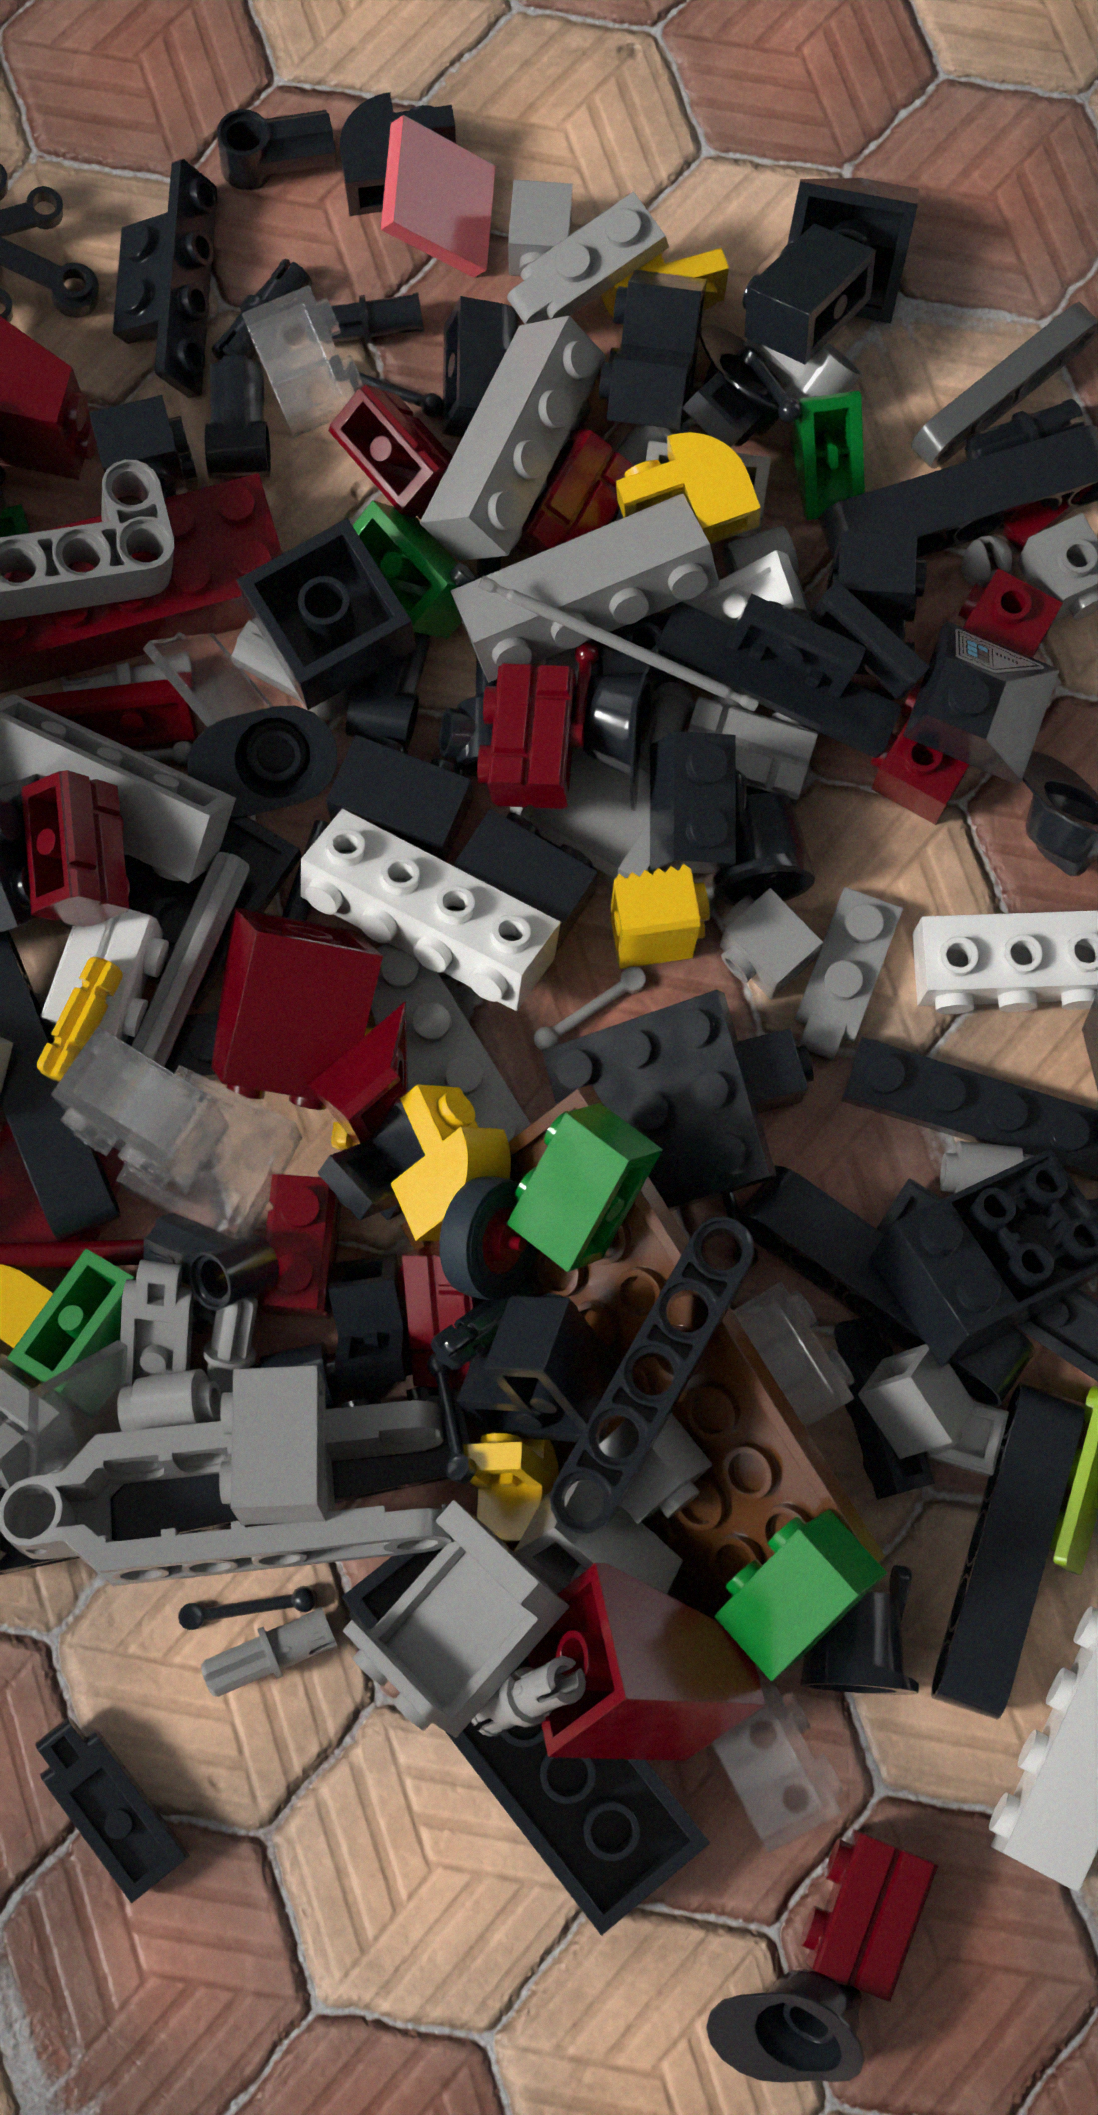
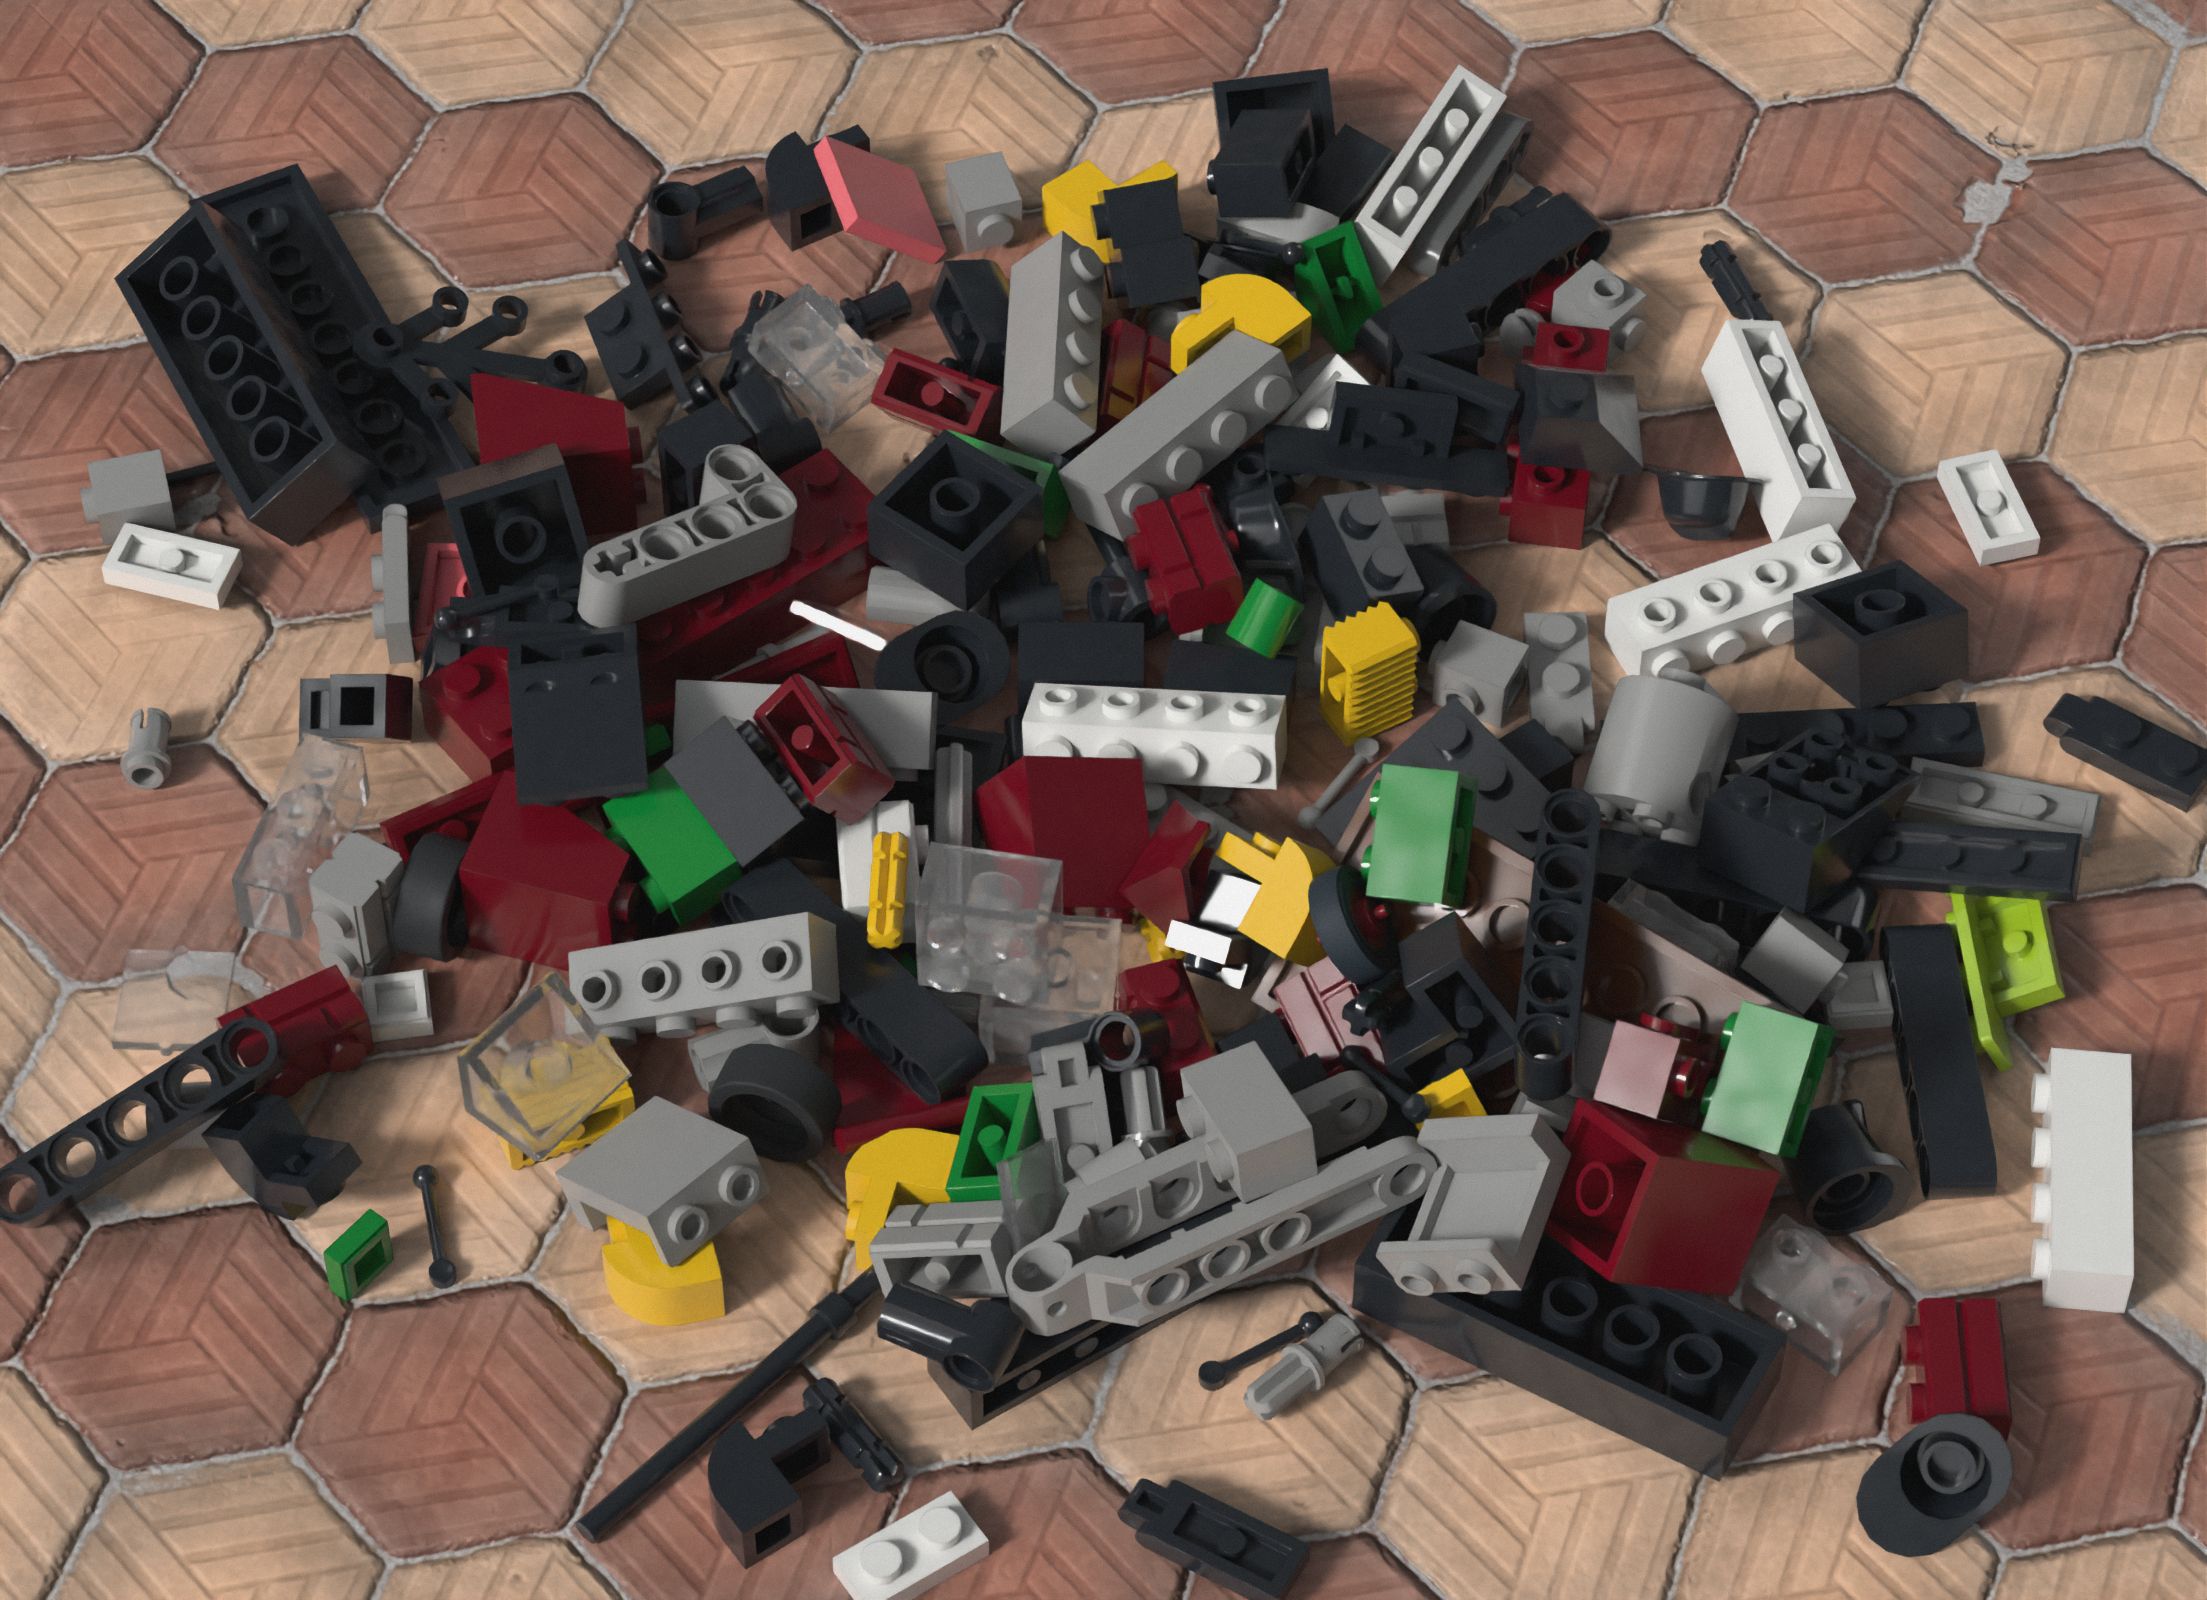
camera: 20 degrees left, 25 degrees down
light grey pin [471,1656,586,1737] -> none
light grey piece [478,576,759,711] -> none
light grey hinge [507,191,669,324] -> none
none -> green piece [1225,578,1308,661]
none -> black tile [1296,124,1395,225]
none -> white brick [1353,65,1507,288]
none -> light grey cylinder [1582,668,1739,847]
none -> brick [1593,1013,1719,1126]

